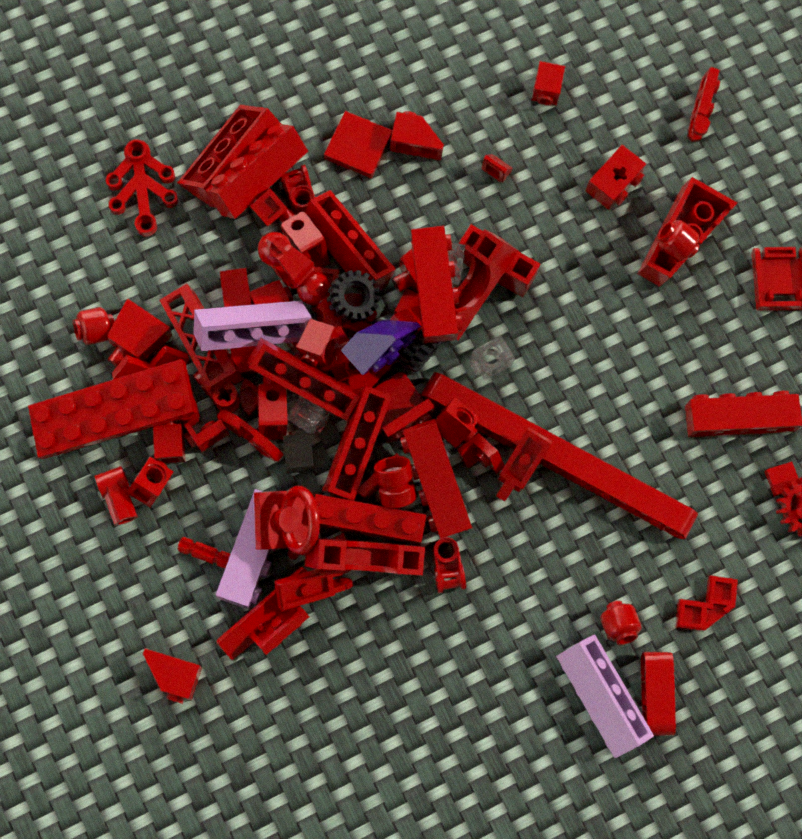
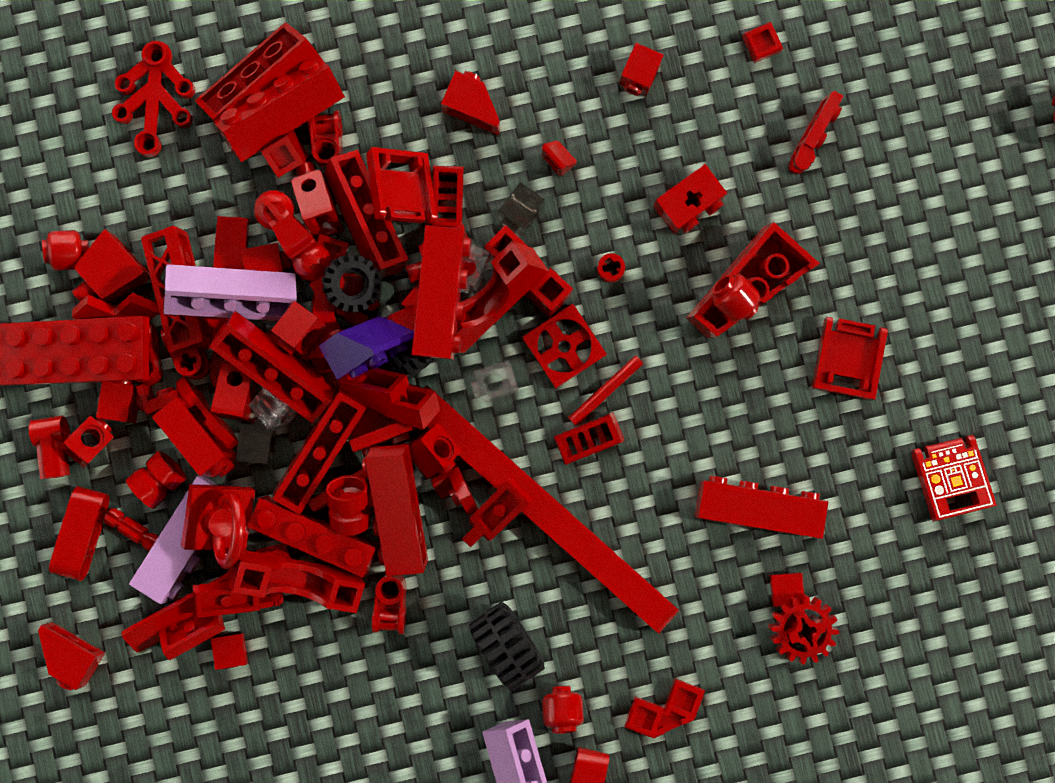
camera: 20 degrees right, 10 degrees up
red tile [324,111,393,179] -> none
none -> red beam [49,486,110,581]
none -> red wheel [126,450,187,509]
none -> red window [152,397,239,478]
none -> red tile [211,633,248,670]
none -> red slope [338,366,440,430]
none -> red container [366,147,437,224]
none -> red slope [431,165,464,228]
none -> black tyre [469,602,545,691]
none -> clear smoke brick [498,182,545,235]
none -> red piece [522,304,607,389]
none -> red slope [554,412,625,465]
none -> red bar [568,355,643,426]
none -> red bush [597,253,625,283]
none -> red tile [742,22,784,64]

